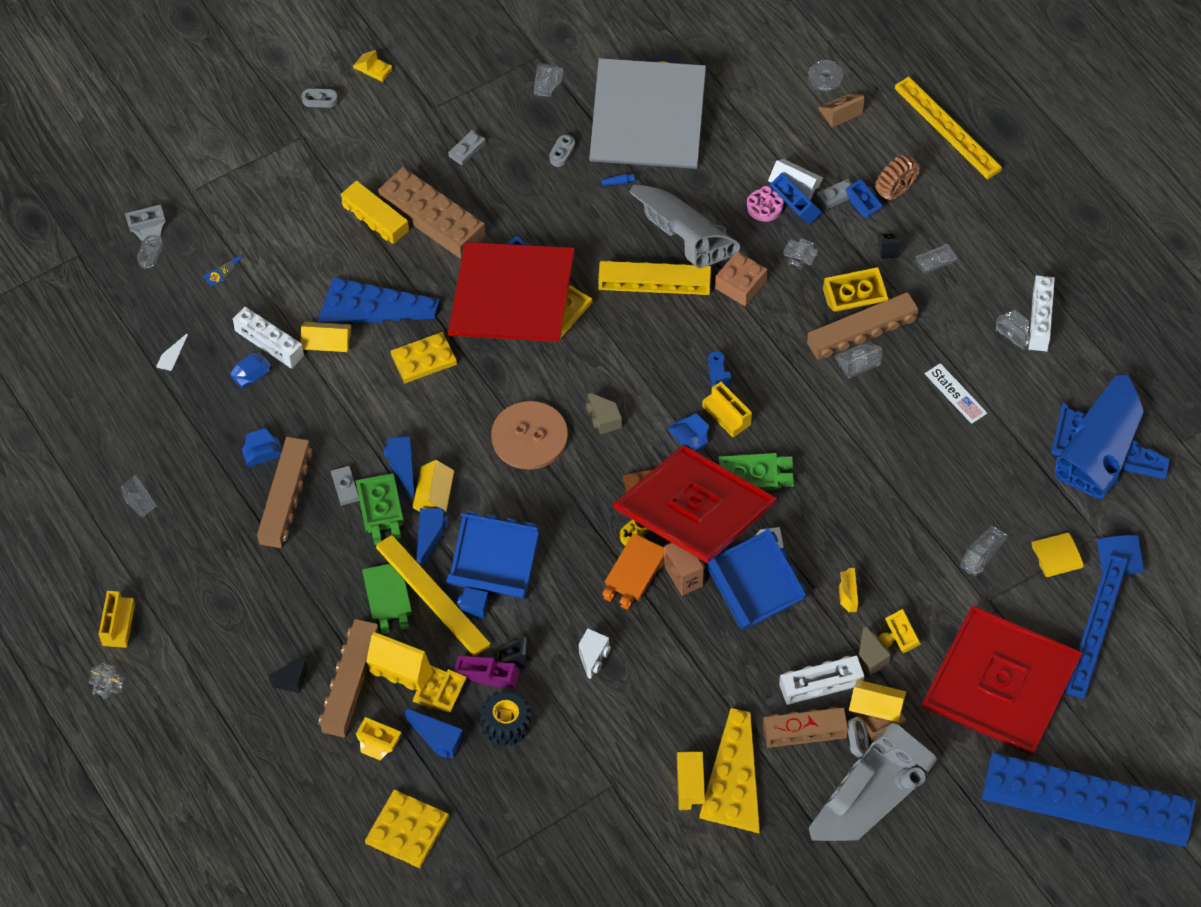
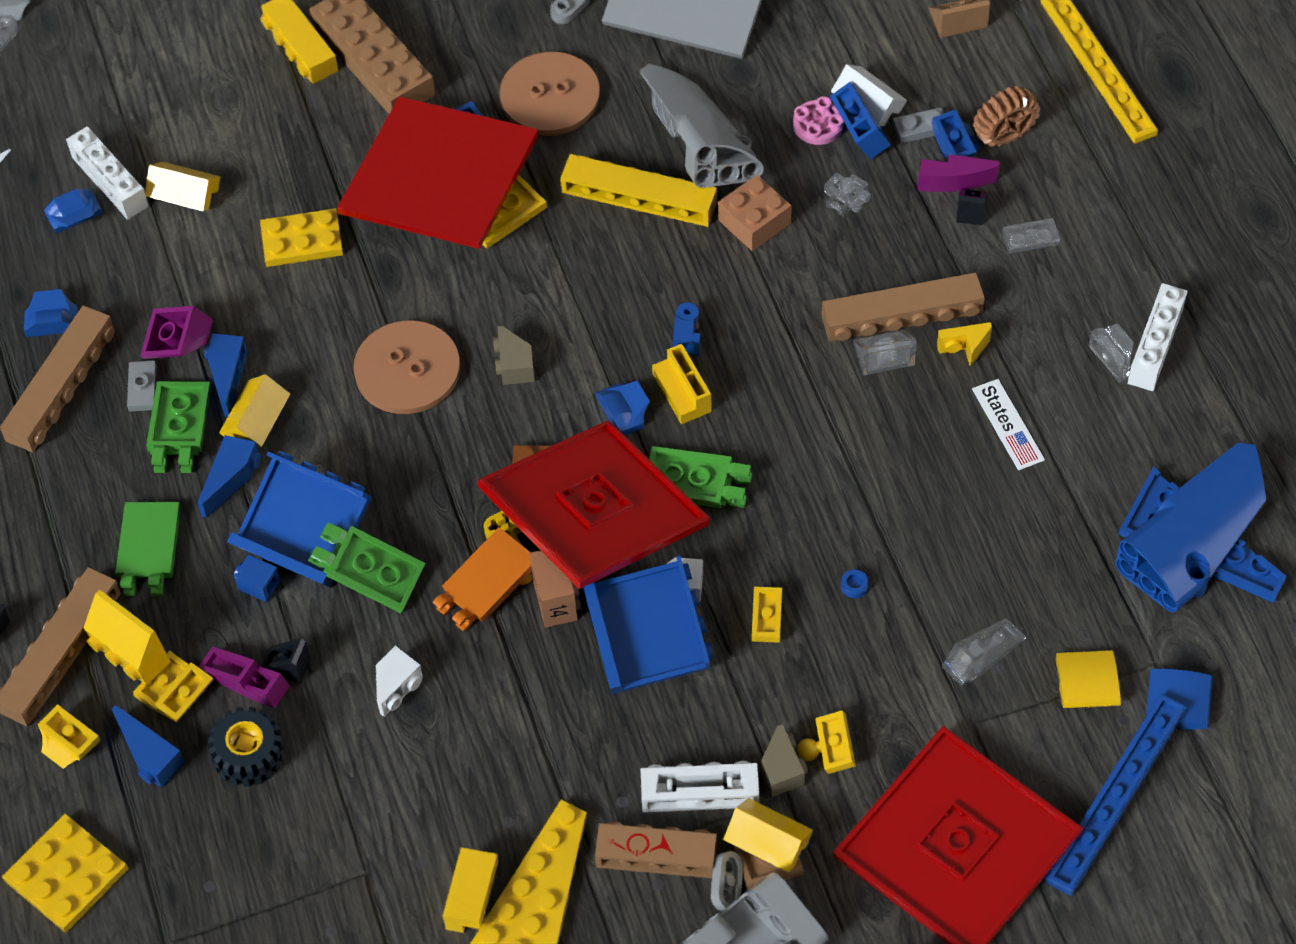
camera: 15 degrees right, 0 degrees up
sticker [203,255,242,286] -> none
blue wing [317,277,440,324] -> none
yellow tile [376,535,491,657] -> none
blue animal [601,174,635,186] -> none
yellow slope [823,267,888,312] -> none
yellow slope [839,568,858,612] -> none
none -> magenta slope [140,306,213,359]
none -> bright green tile [308,522,425,613]
none -> nougat plate [500,52,600,136]
none -> yellow plate [752,587,782,643]
none -> blue tile [841,569,869,598]
none -> magenta slope [918,154,1000,192]
none -> yellow slope [937,322,992,366]

